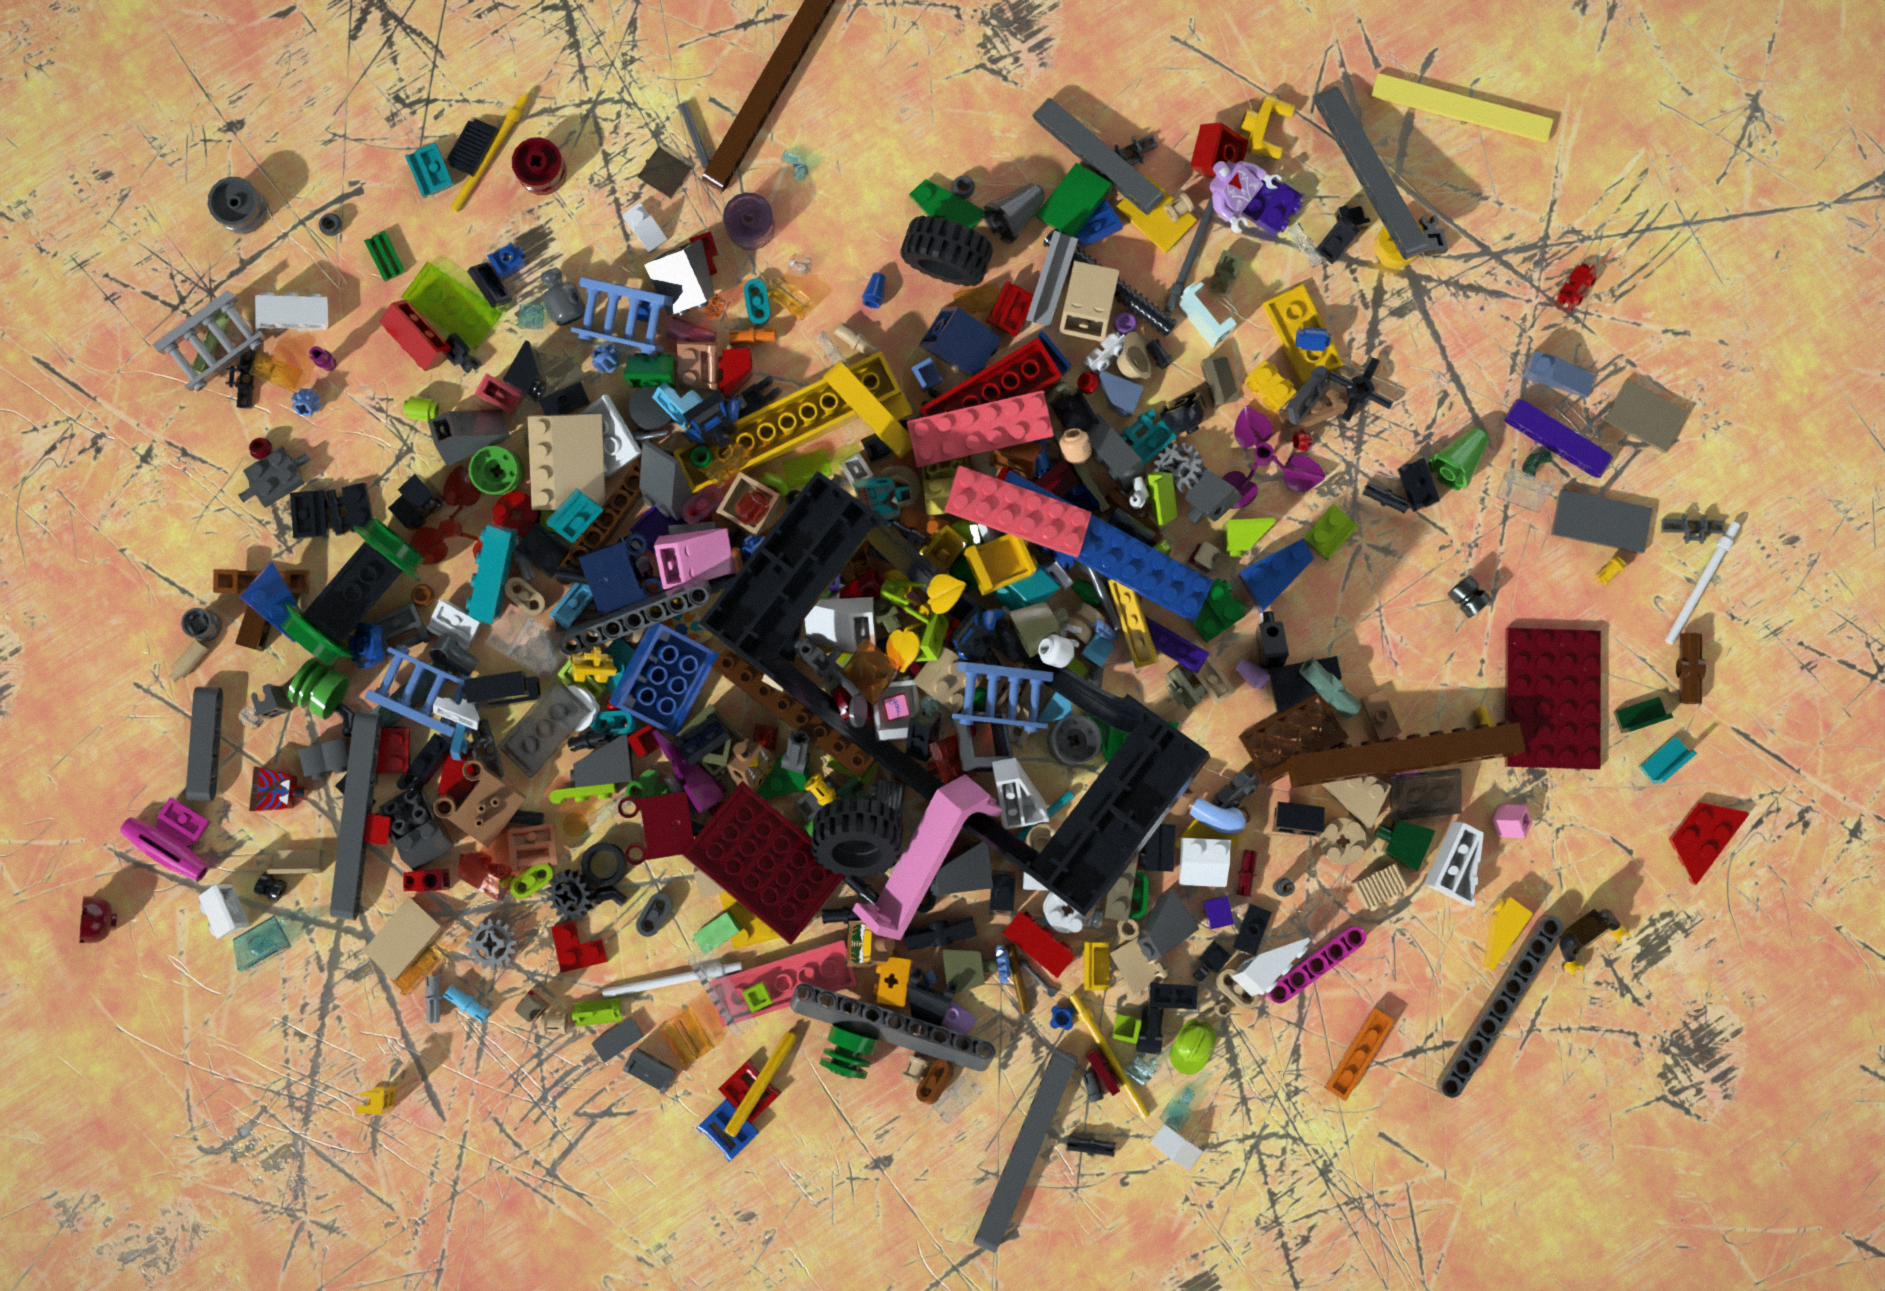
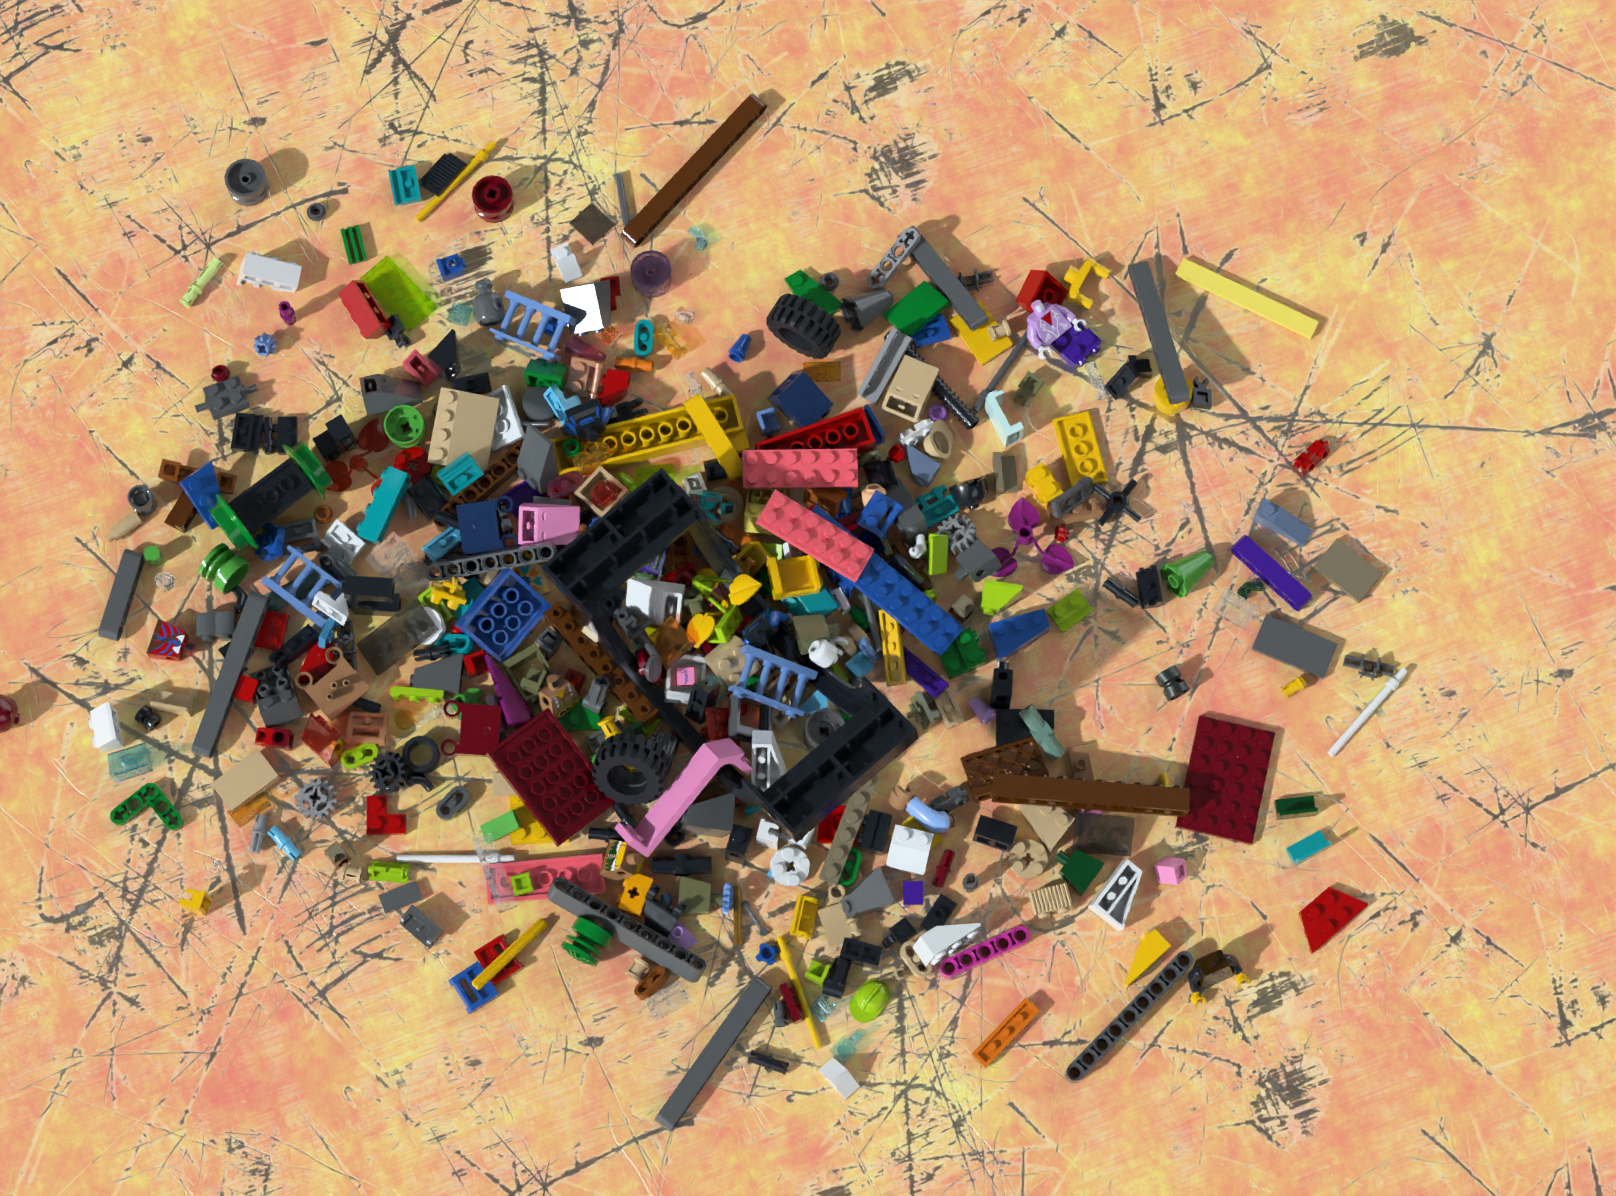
camera: 10 degrees right, 10 degrees down
dark pink plate [120,797,211,882] -> none
light grey fence [152,290,267,392] -> none
black piece [225,349,257,409] -> none
clear yellow hinge [249,352,302,393] -> none
dark grey hinge [251,684,292,719] -> none
lime brick [403,396,439,422] -> none
black plate [467,262,512,308] -> none
tan plate [505,577,547,616] -> none
medium blue gear [591,344,620,373] -> none
clear yellow panel [660,1008,715,1066] -> none
black plate [674,713,730,766] -> none
red plate [986,280,1034,337] -> none
red brick [1002,910,1075,978] -> none
dark grey bush [1087,908,1103,929] -> none
black pin [1146,339,1172,369] -> none
blue brick [1295,327,1330,352] -> none
reddish brown piece [1676,633,1706,704] -> none
none -> green beam [110,783,184,831]
none -> bright green piece [144,546,163,566]
none -> black panel [535,627,563,661]
none -> blue plate [855,490,905,539]
none -> light grey beam [867,228,921,290]

